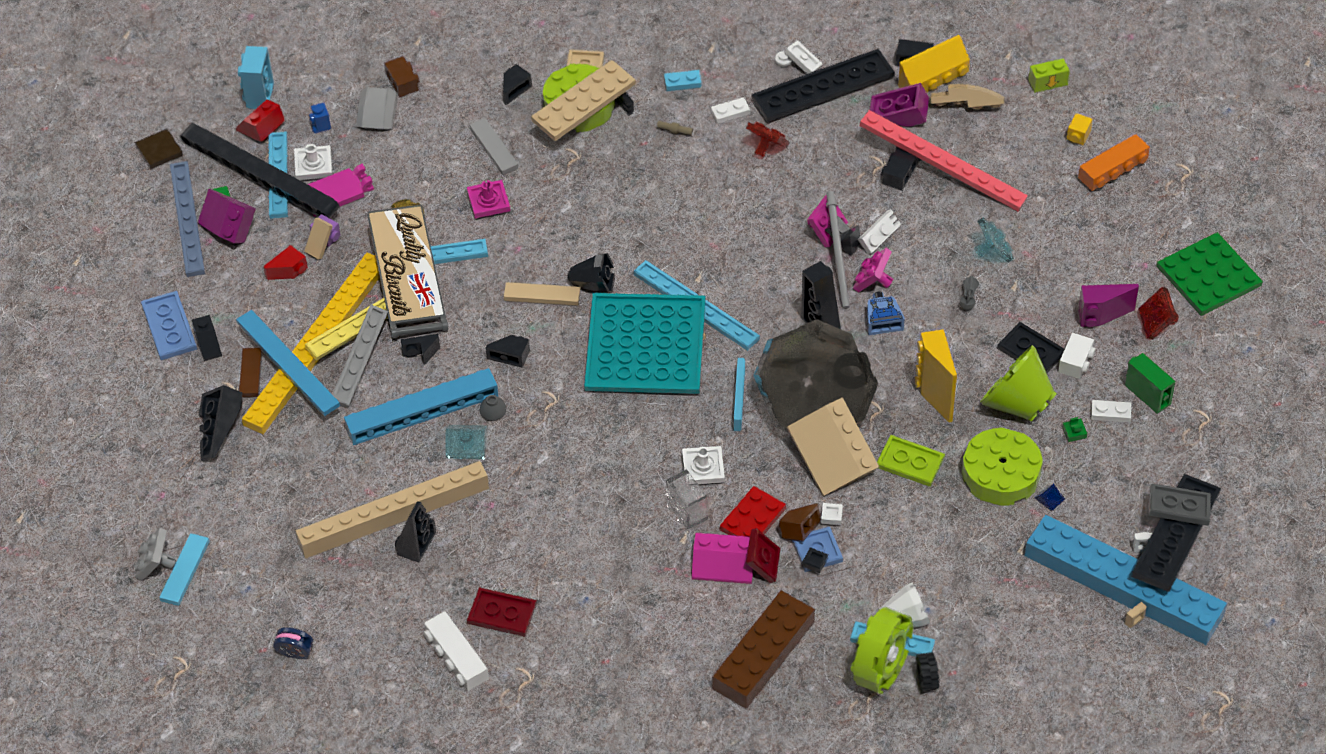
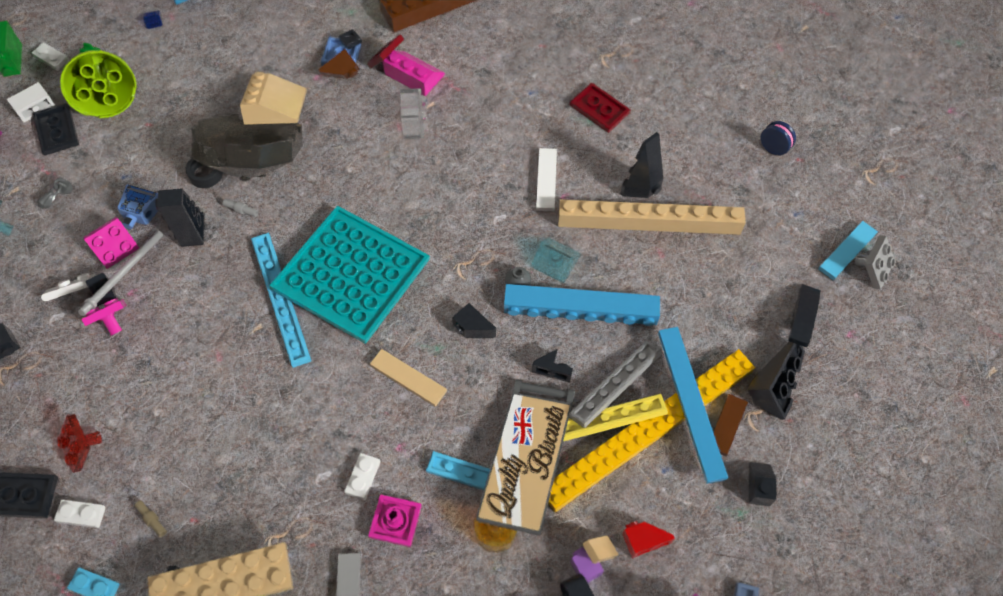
camera: 155 degrees left, 10 degrees up
medium blue tile [141,291,197,360] -> none
white brick [423,611,489,691] -> none
black cone [567,253,615,292] -> none
white plate [682,446,725,485] -> none
red plate [720,486,786,537] -> none
medium azure tile [734,358,745,431] -> none
white plate [821,503,843,525] -> none
lime tile [877,435,945,487] -> none
yellow slope [915,329,957,422] -> none
lime piece [962,427,1043,506] -> none
none -> white plate [345,453,380,500]
none -> white tile [536,148,557,212]
none -> black slope [788,284,821,348]

